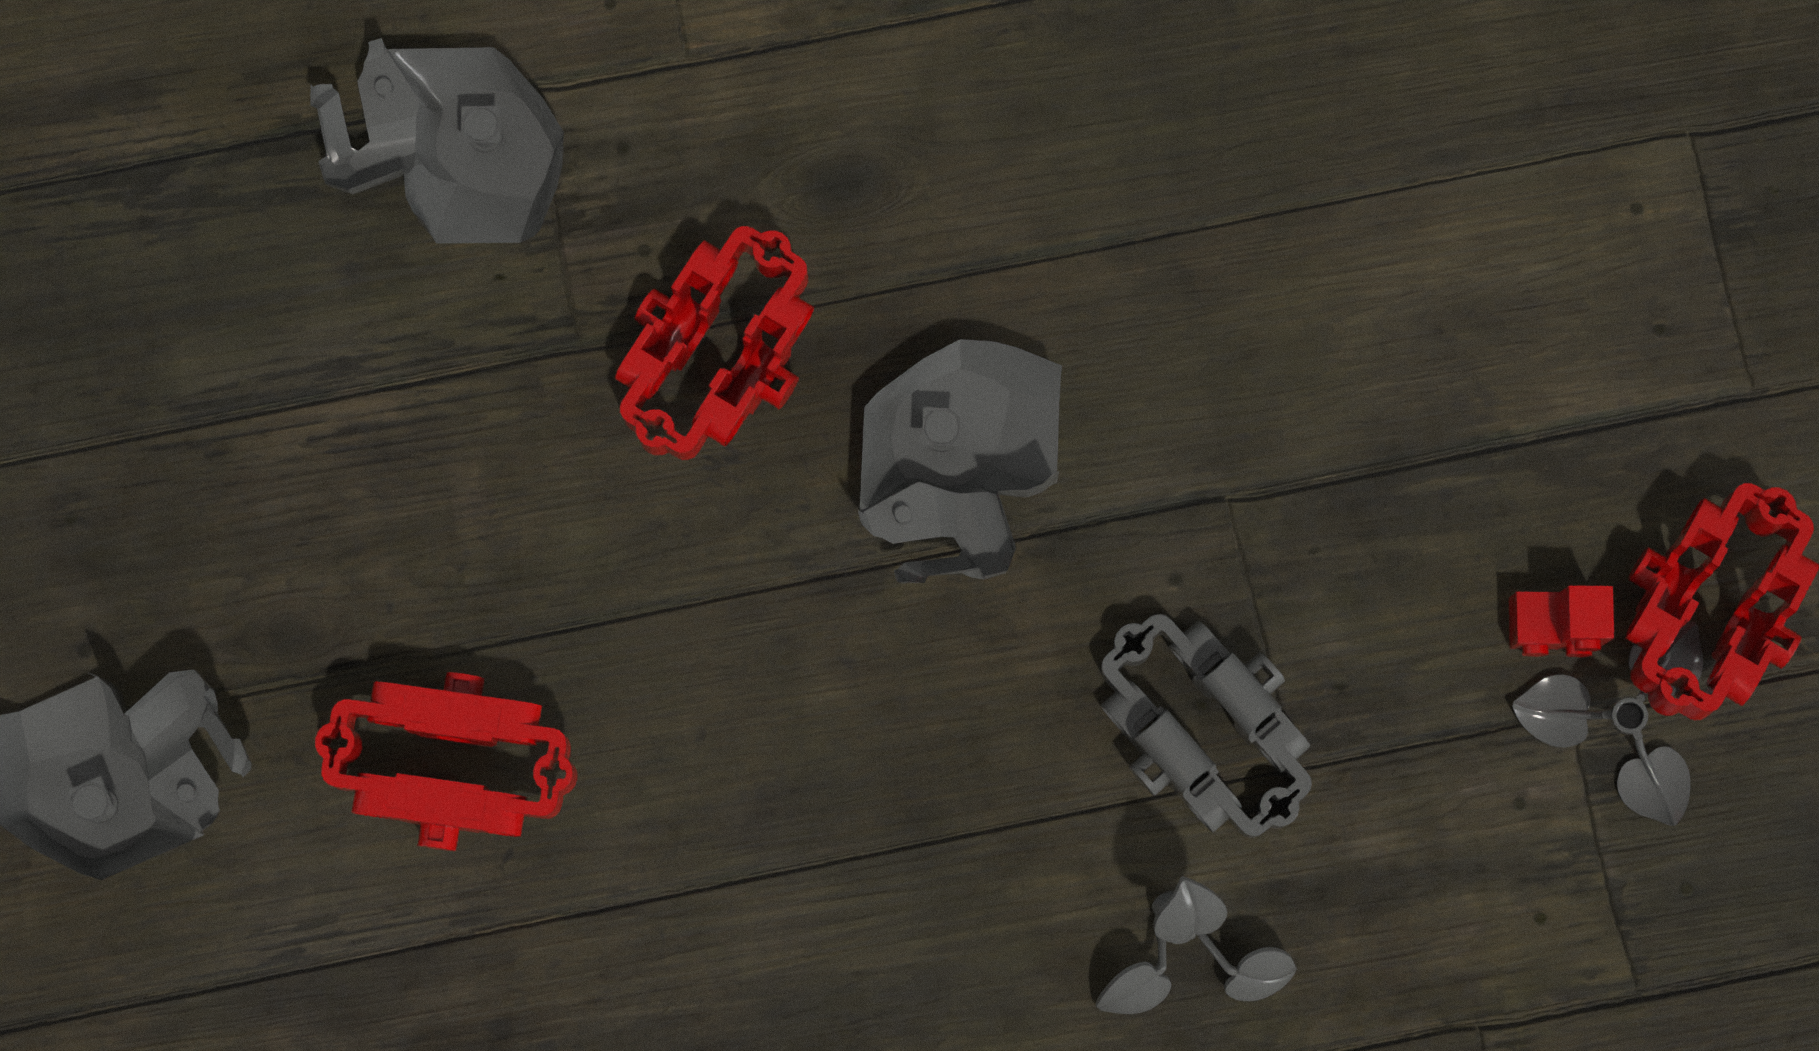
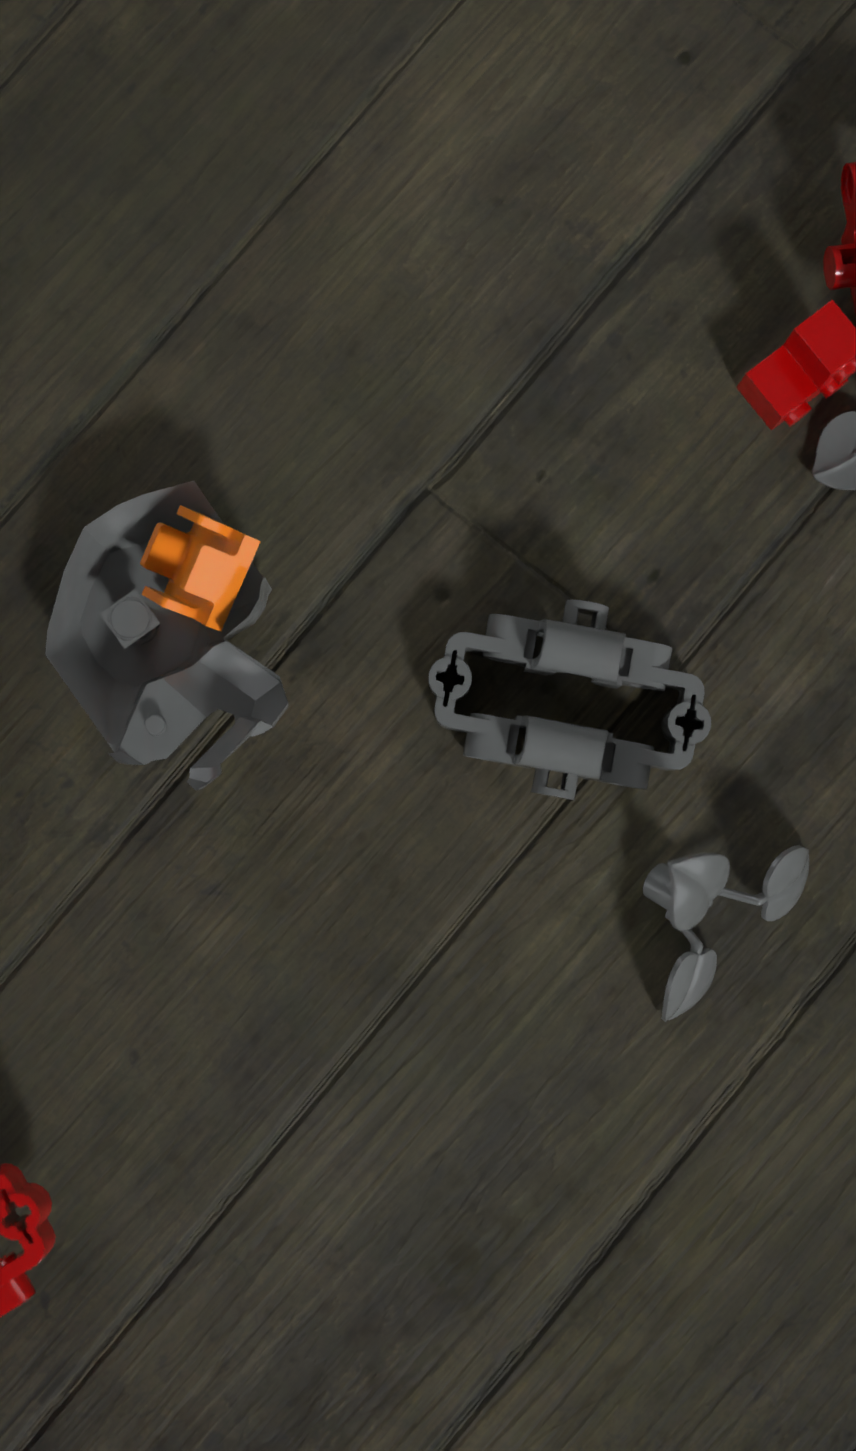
camera: 40 degrees left, 5 degrees up
none -> orange panel [140,505,261,631]

